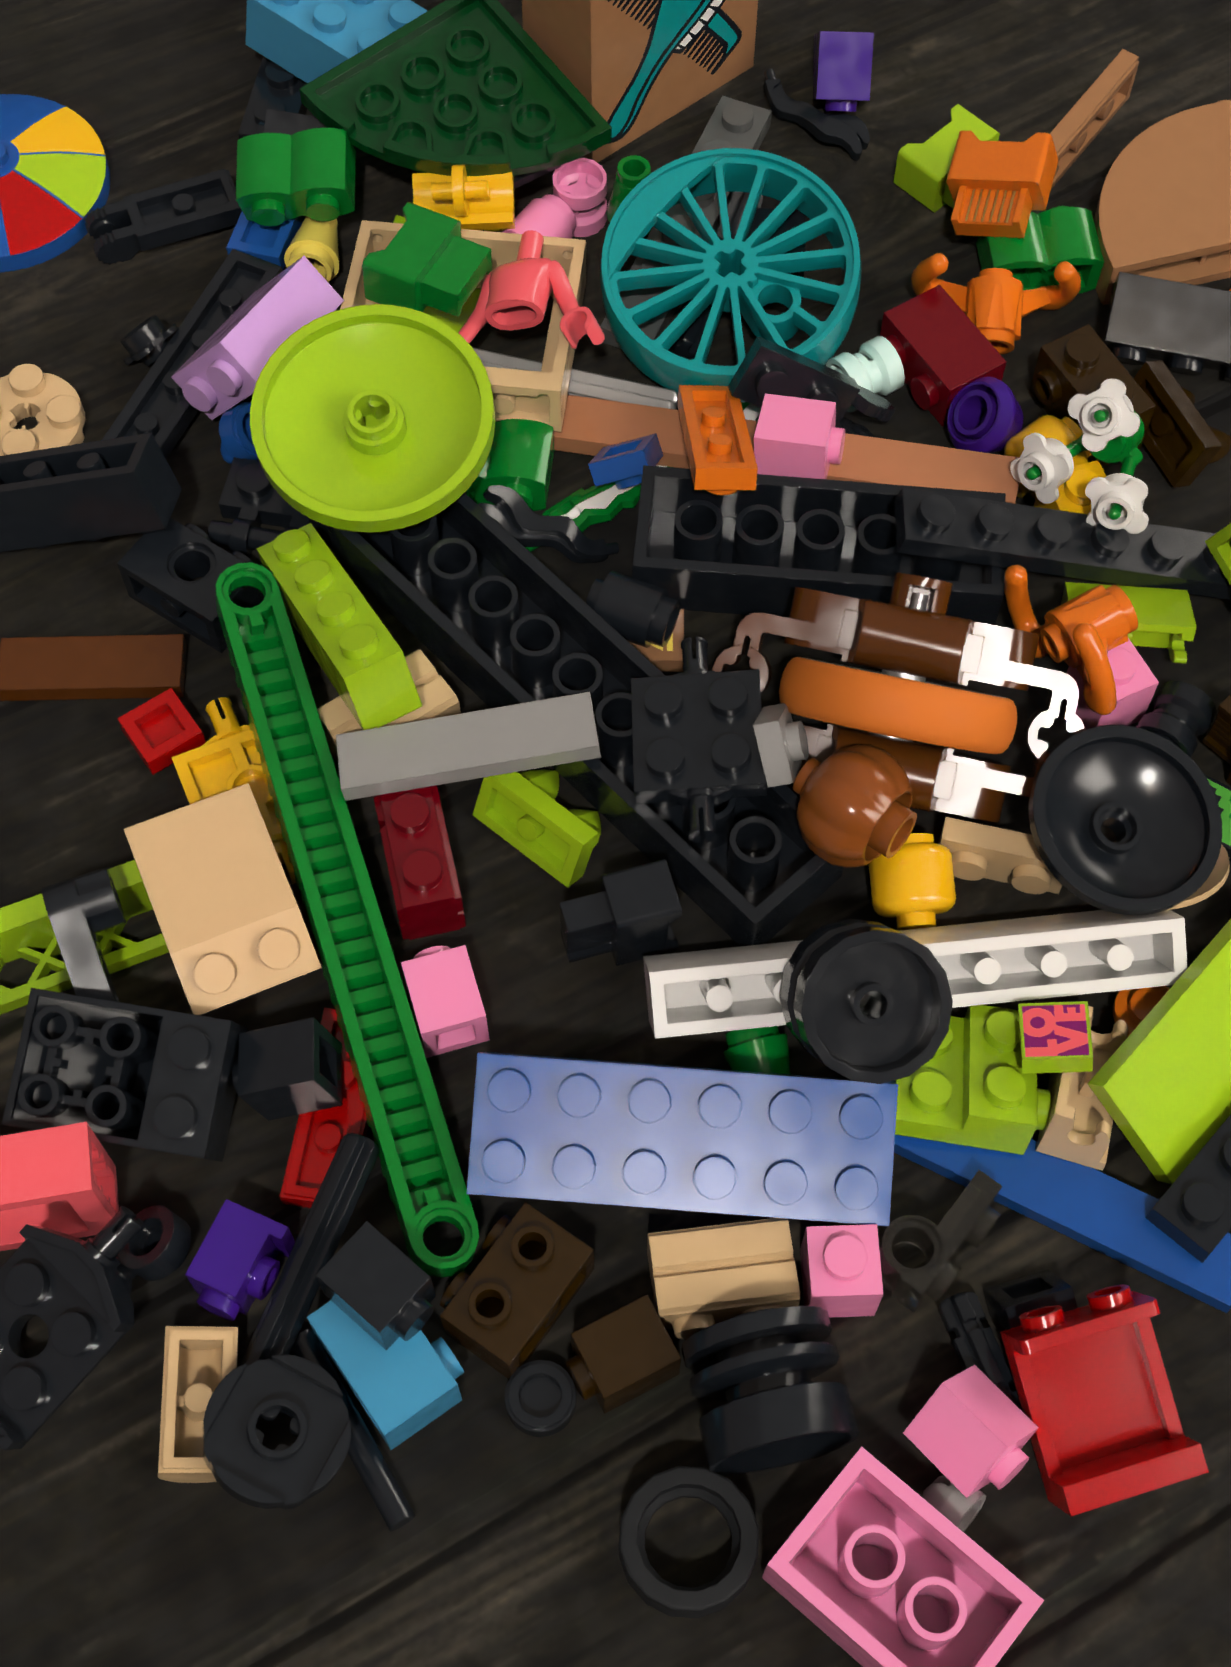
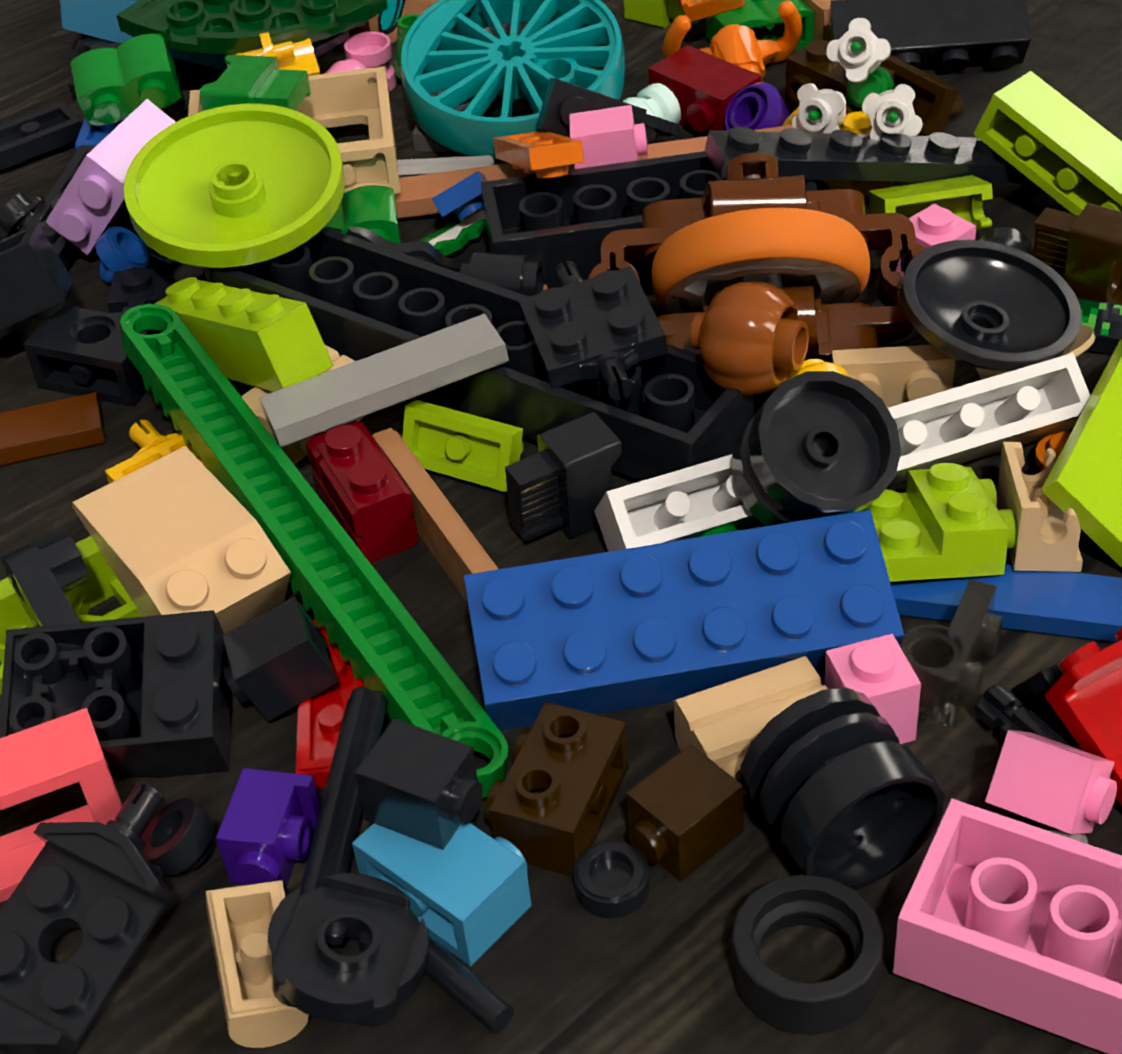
camera: 10 degrees left, 20 degrees down
red plate [117,688,206,775] -> none
bright pink brick [401,945,490,1058] -> none
coral piece [458,230,605,349] -> none
light grey plate [753,703,809,788] -> none
orange piece [1004,564,1138,715] -> none
tile [1018,1001,1093,1074] -> none
none -> medium nougat tile [372,427,499,602]

